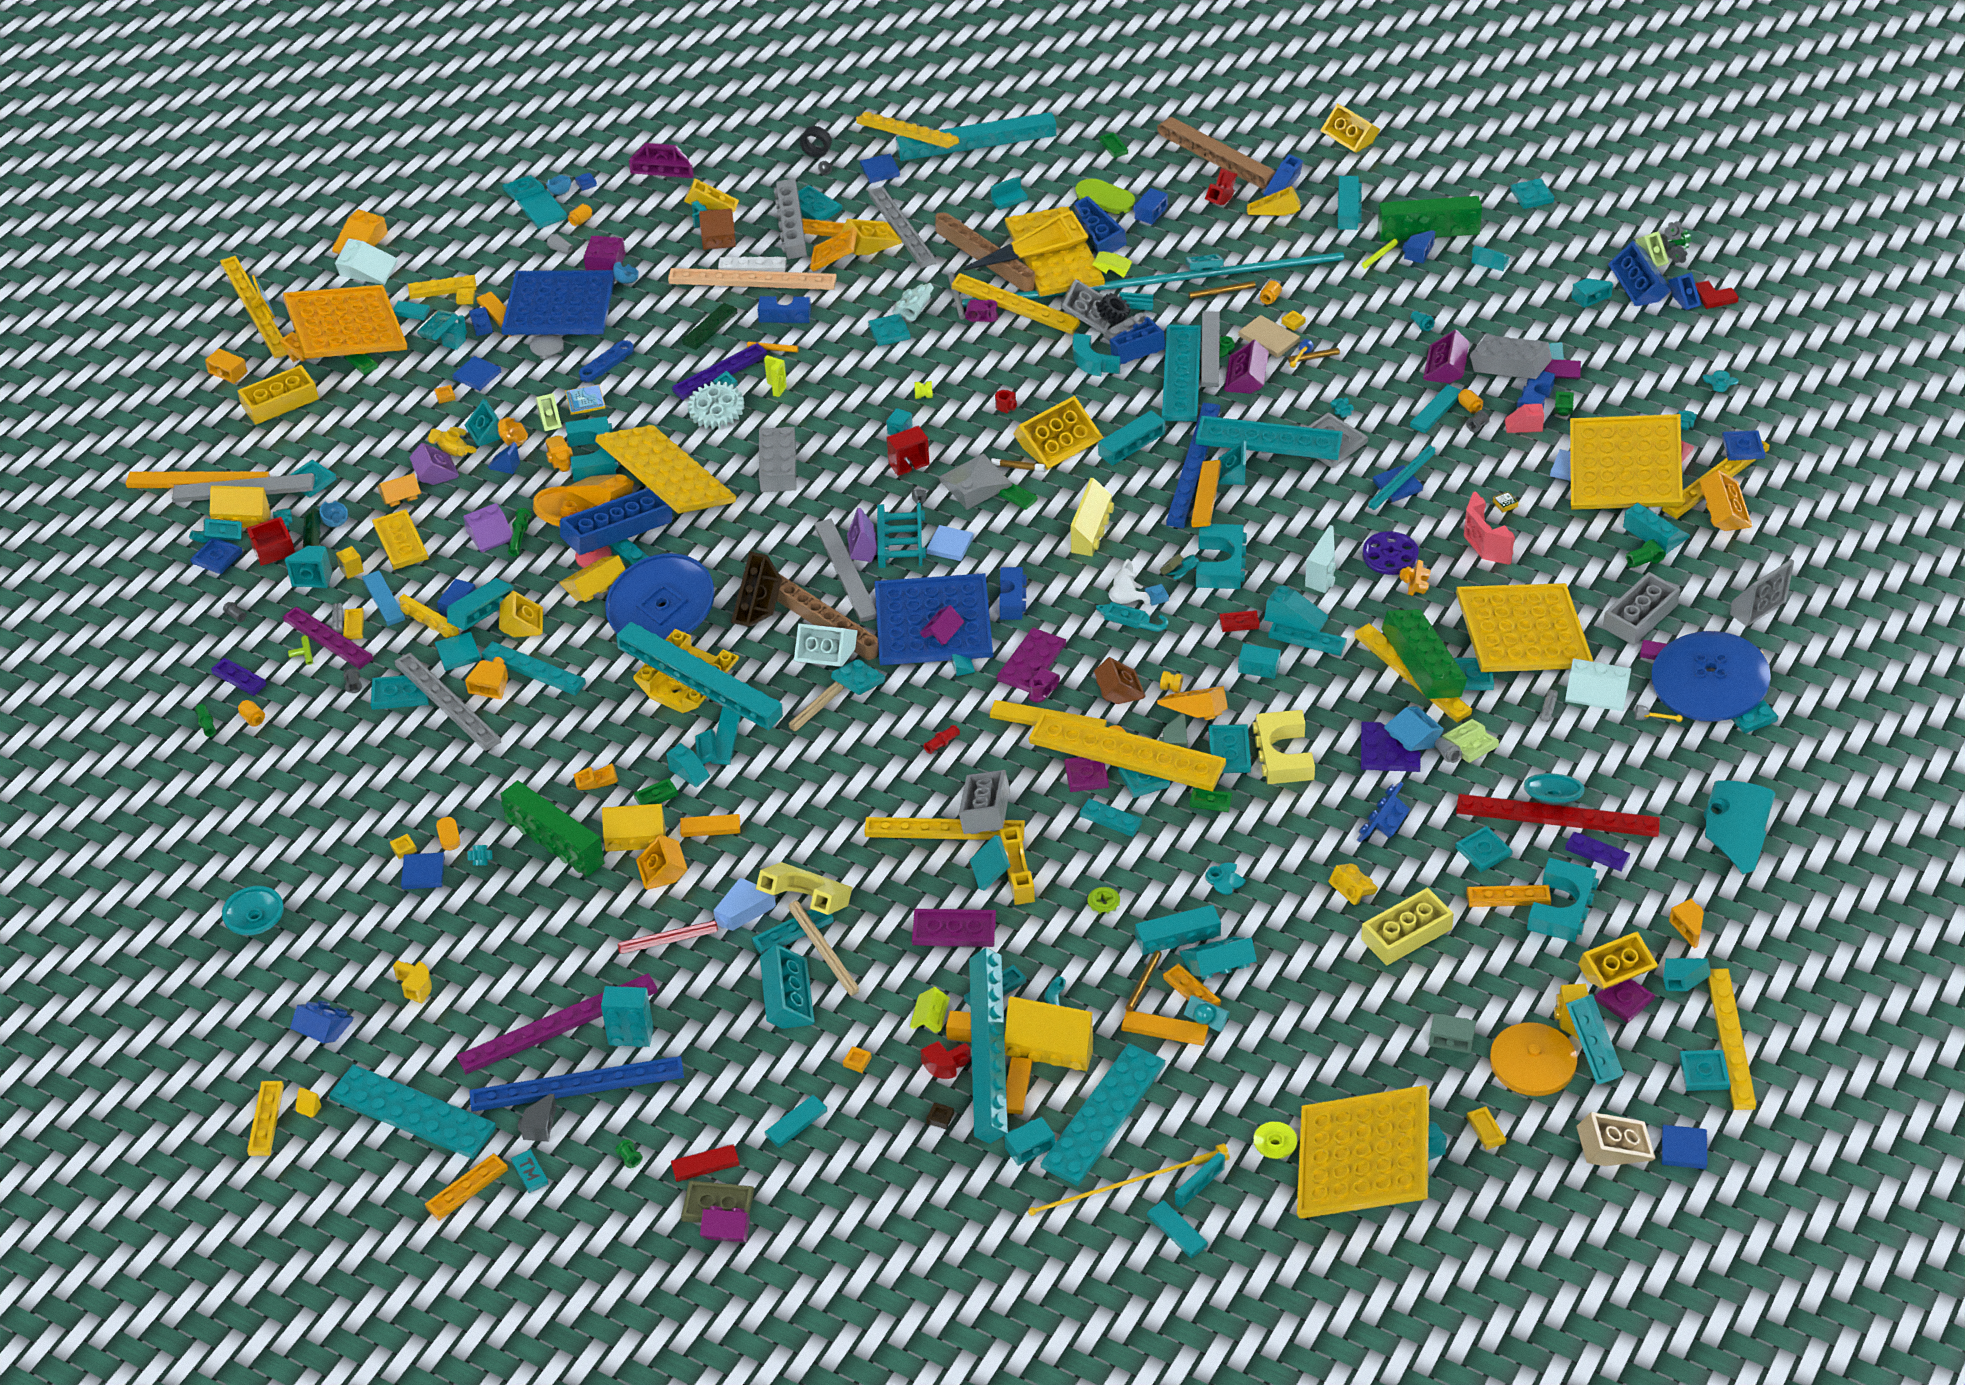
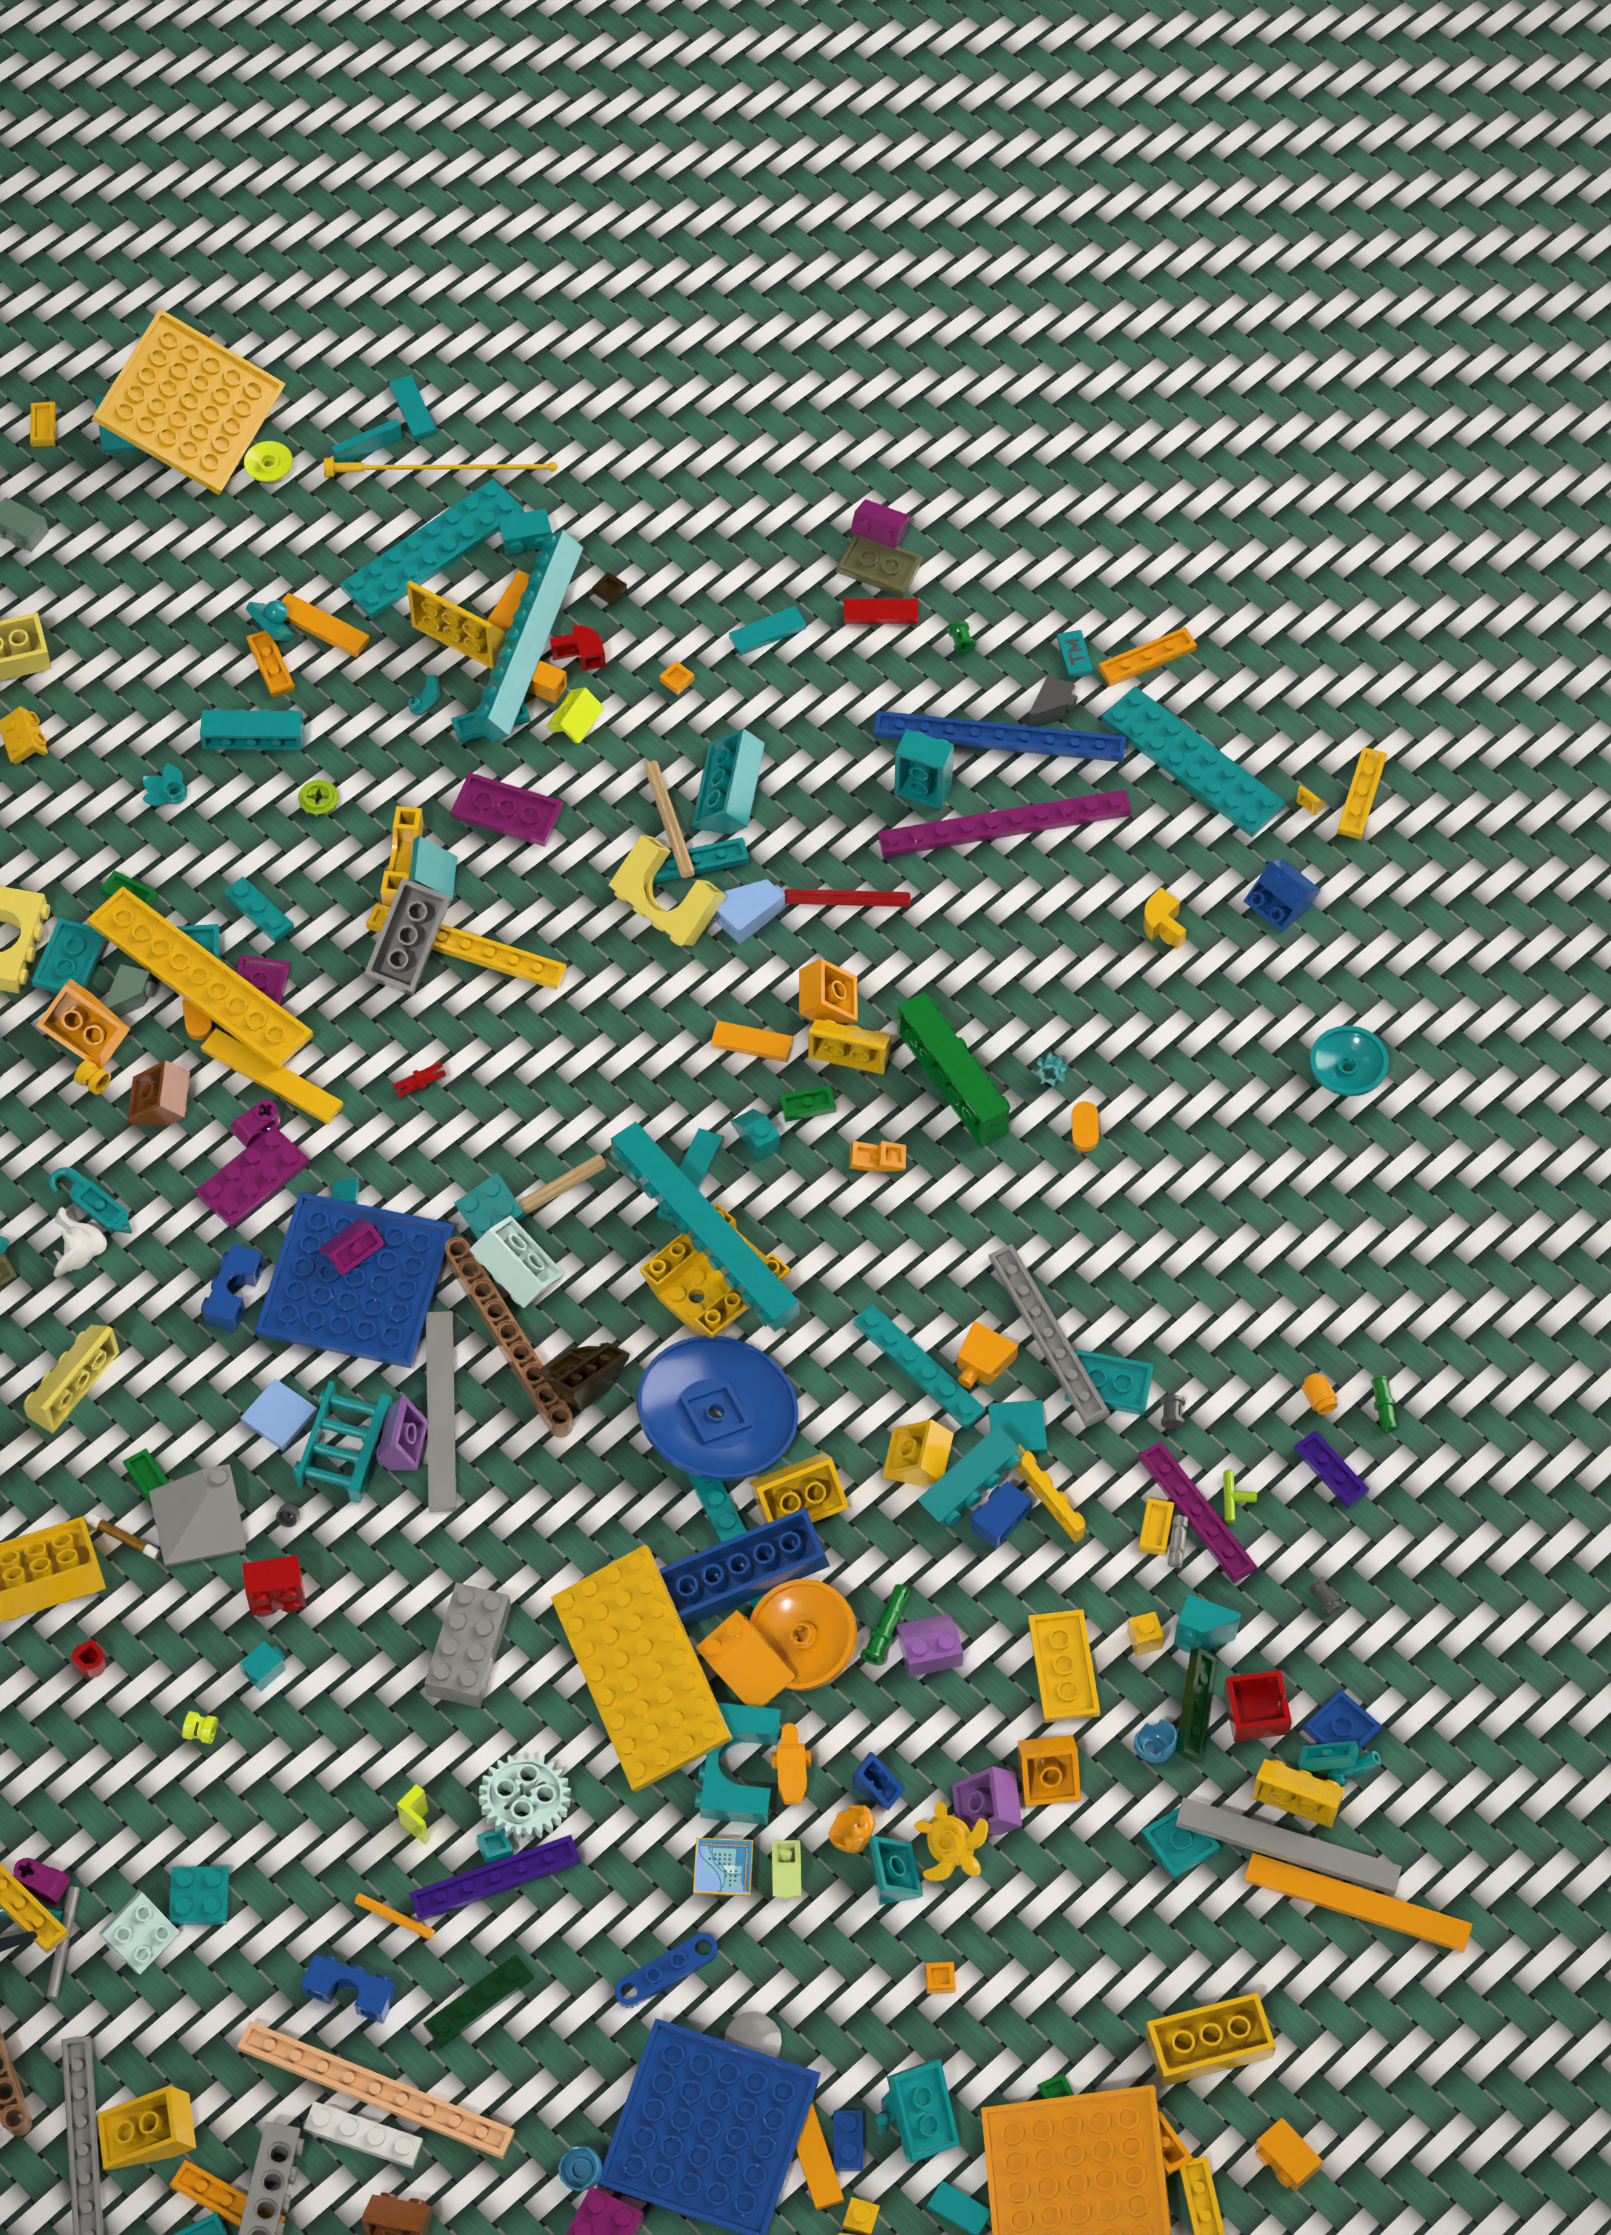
camera: 165 degrees left, 15 degrees up
teal piece [273,508,293,530] -> none
dark azure tile [362,570,405,626] -> none
yellow plate [390,834,417,859] -> none
blue tile [401,852,445,889] -> none
blue tile [452,356,502,391] -> none
teal tile [695,729,717,764] -> none
light orange tile [810,227,857,272] -> none
pearl gold bar [1125,950,1162,1012] -> none
dark azure plate [1145,584,1169,606] -> none
teal slope [1179,936,1257,979] -> none

